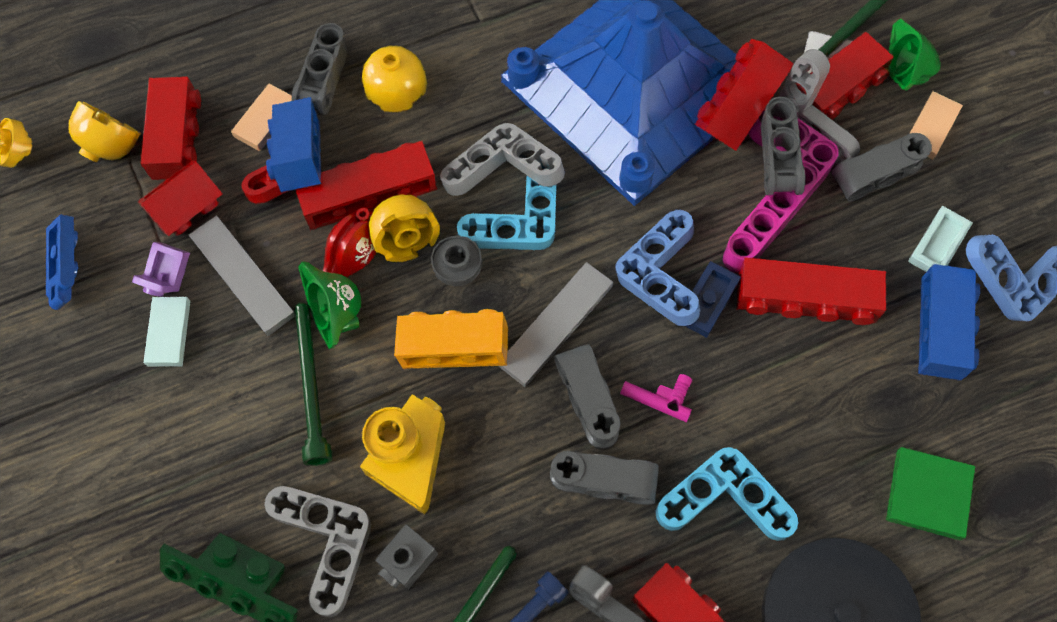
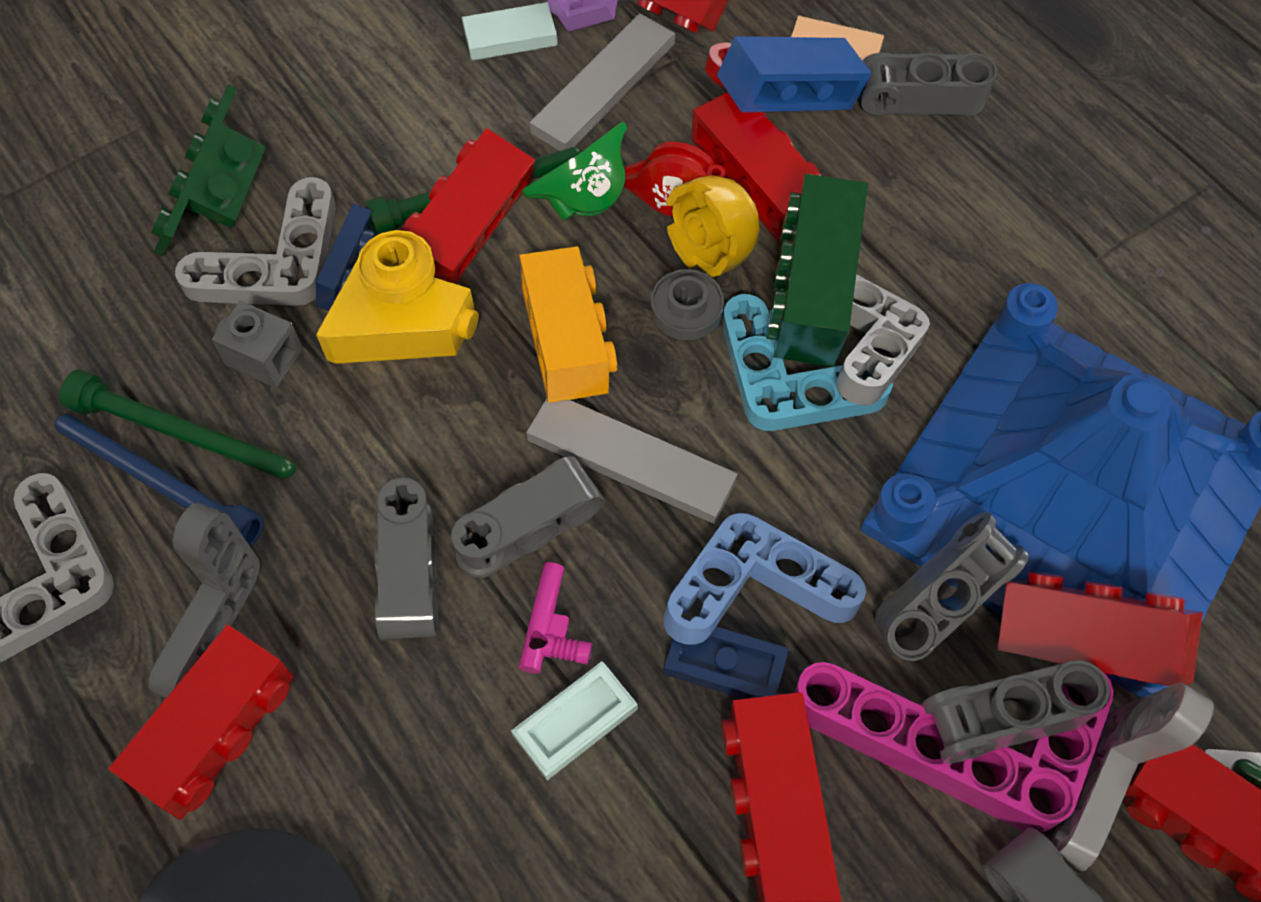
camera: 75 degrees right, 5 degrees down
yellow cylinder [362,46,427,112] -> none
medium azure beam [656,447,798,541] -> none
none -> dark blue plate [316,203,377,311]
none -> red brick [402,128,535,284]
none -> light aqua tile [511,661,638,780]
none -> dark green brick [766,174,868,367]
none -> dark grey piece [875,511,1029,661]

